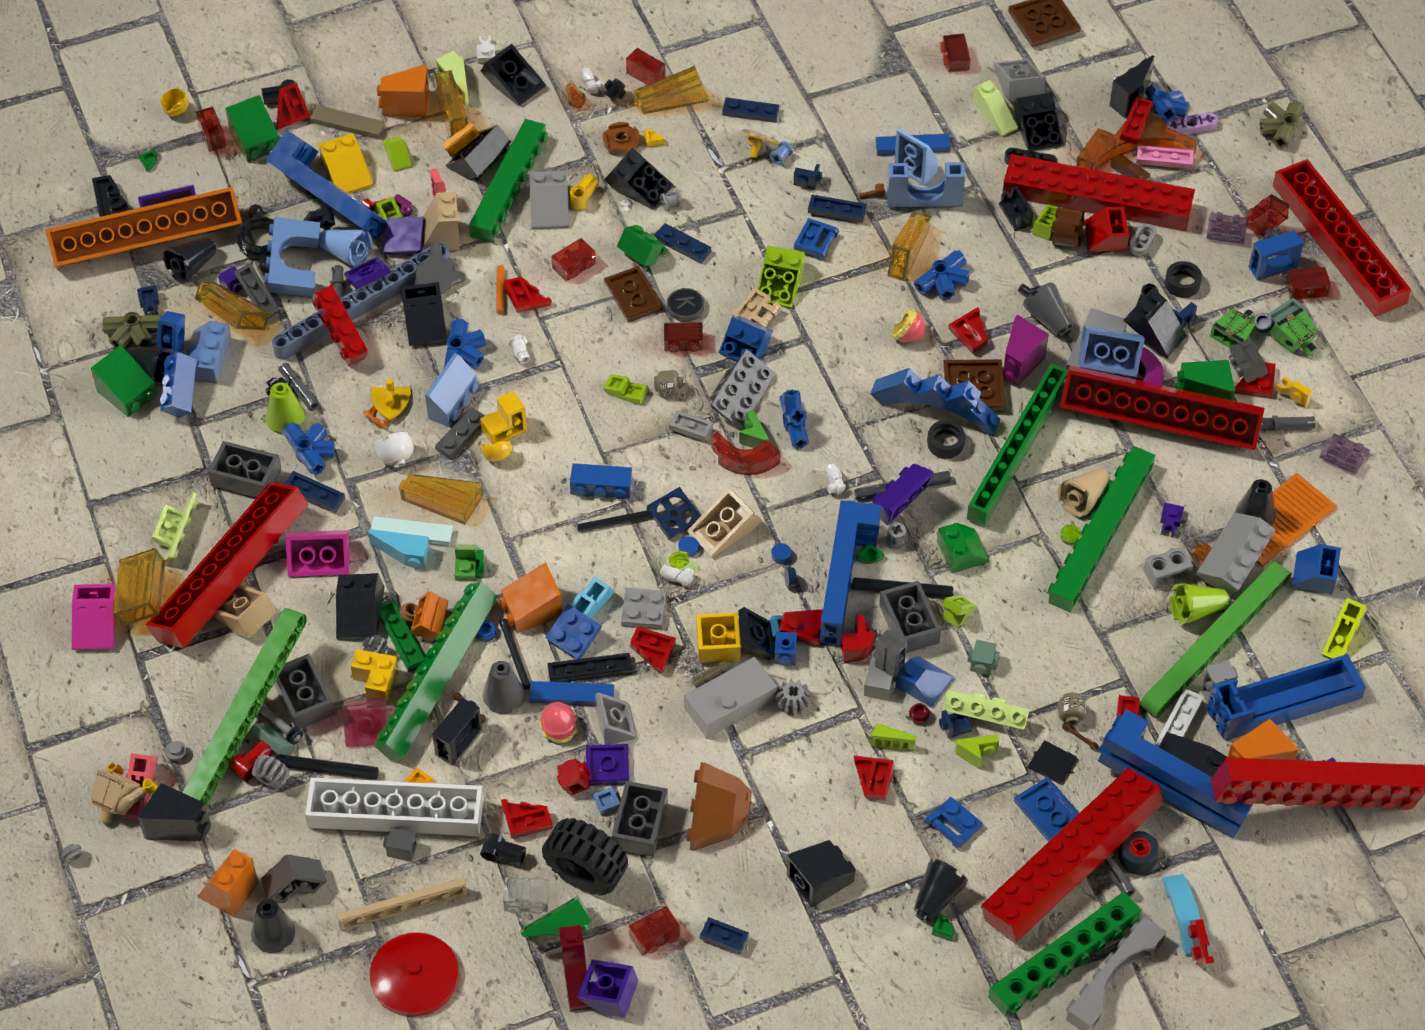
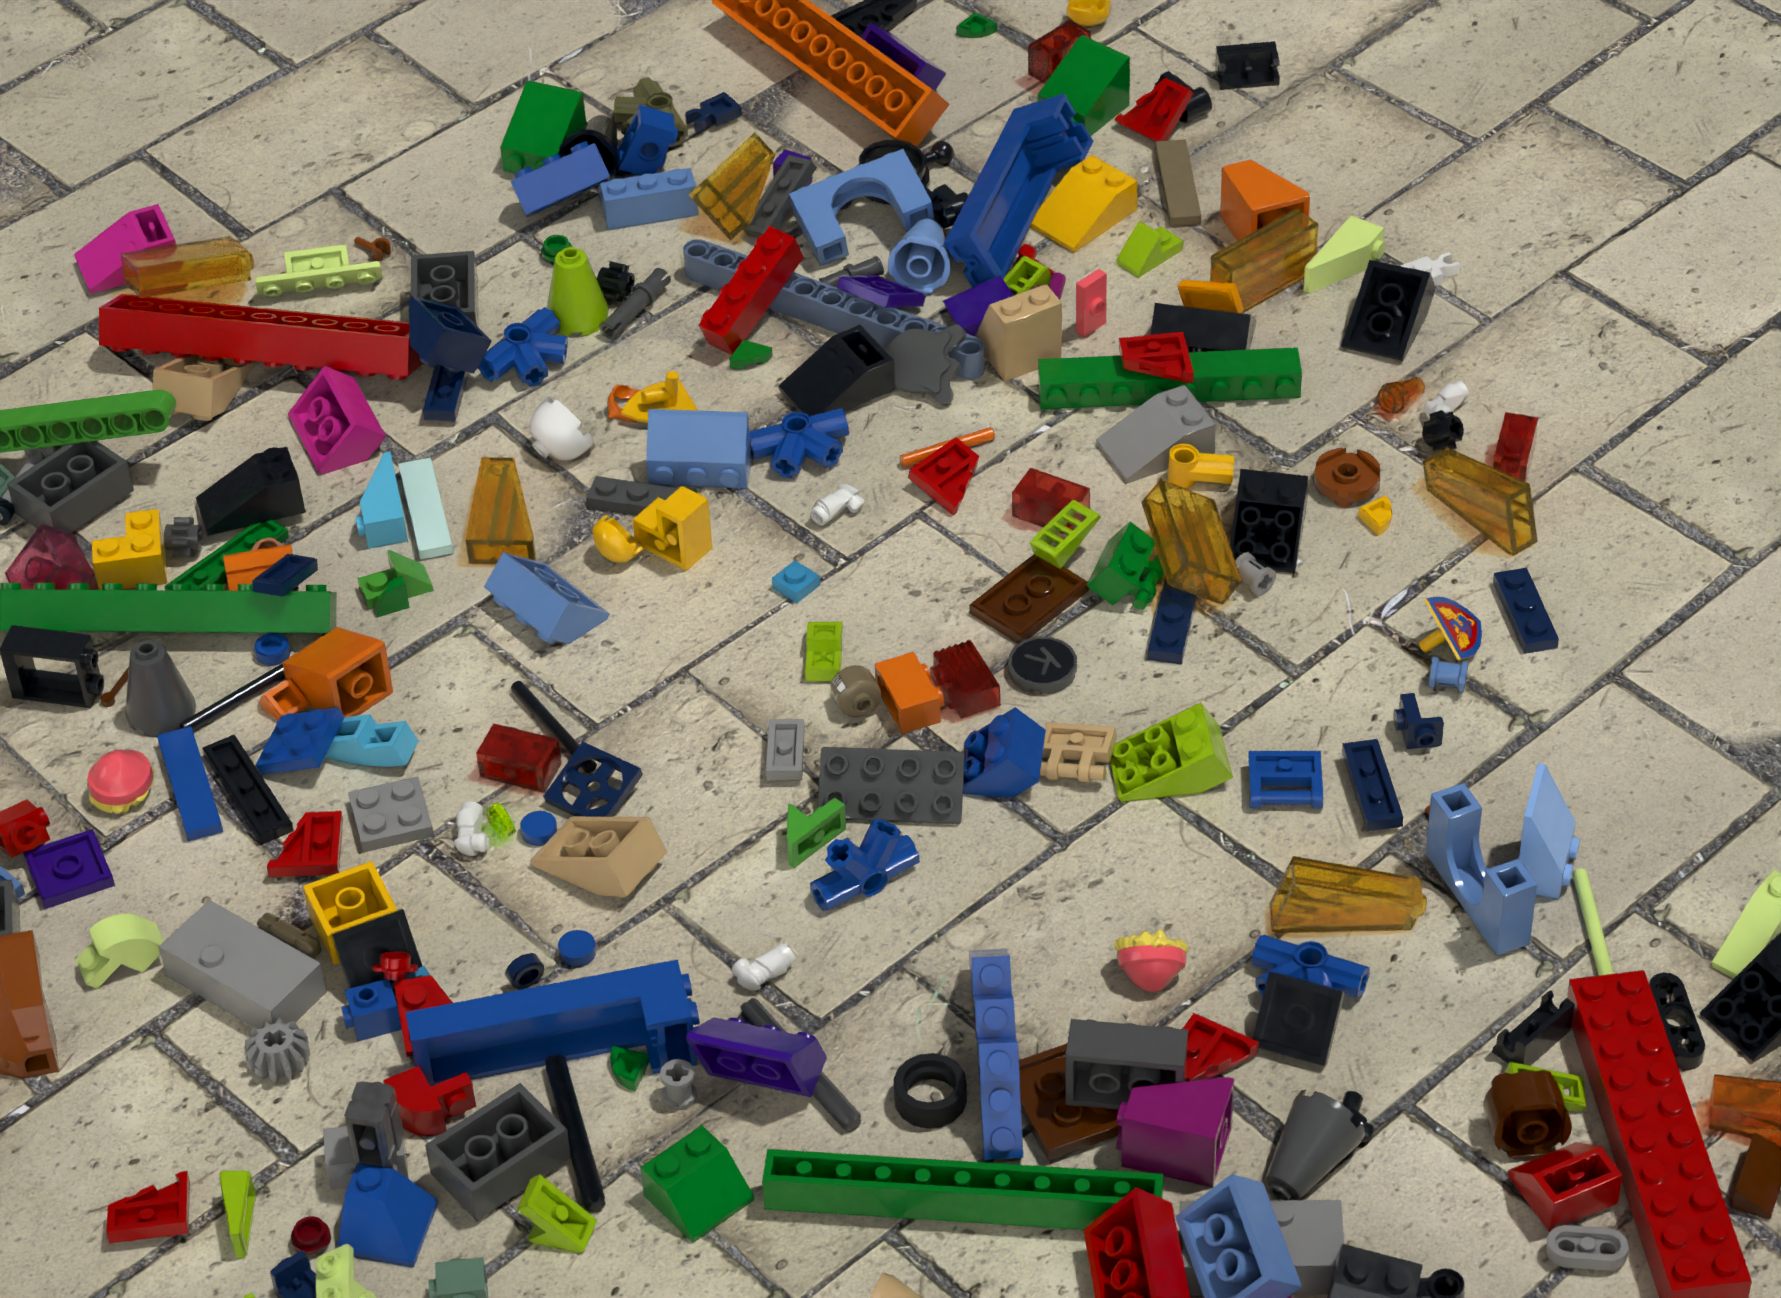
camera: 70 degrees right, 10 degrees down
black cone [163,238,217,283] -> none
blue brick [570,463,633,499] -> none
light grey slope [595,693,636,745] -> none
clear red arch [711,432,781,475] -> none
blue tile [875,133,951,155] -> none
none -> yellowish green brick [76,913,164,989]
none -> dark blue tile [252,554,318,597]
none -> orange slope [258,677,311,720]
none -> dark orange hand [354,237,391,261]
none -> red plate [373,952,418,980]
none -> dark blue slope [409,296,492,374]
none -> clear red brick [476,723,562,793]
none -> medium blue slope [484,552,610,644]
none -> green plate [541,235,572,263]
none -> green tile [729,340,773,369]
none -> dark azure plate [772,560,820,603]
none -> orange piece [875,652,944,734]
none -> lime slope [1029,500,1101,569]
none -> dark grey brick [1066,1019,1188,1110]
none -> red wing [1119,332,1194,383]
none -> clear yellow brick [1141,479,1242,605]
none -> black hinge [1215,41,1280,90]
none -> black plate [1253,971,1345,1066]
none -> yellowish green bar [1572,868,1614,975]

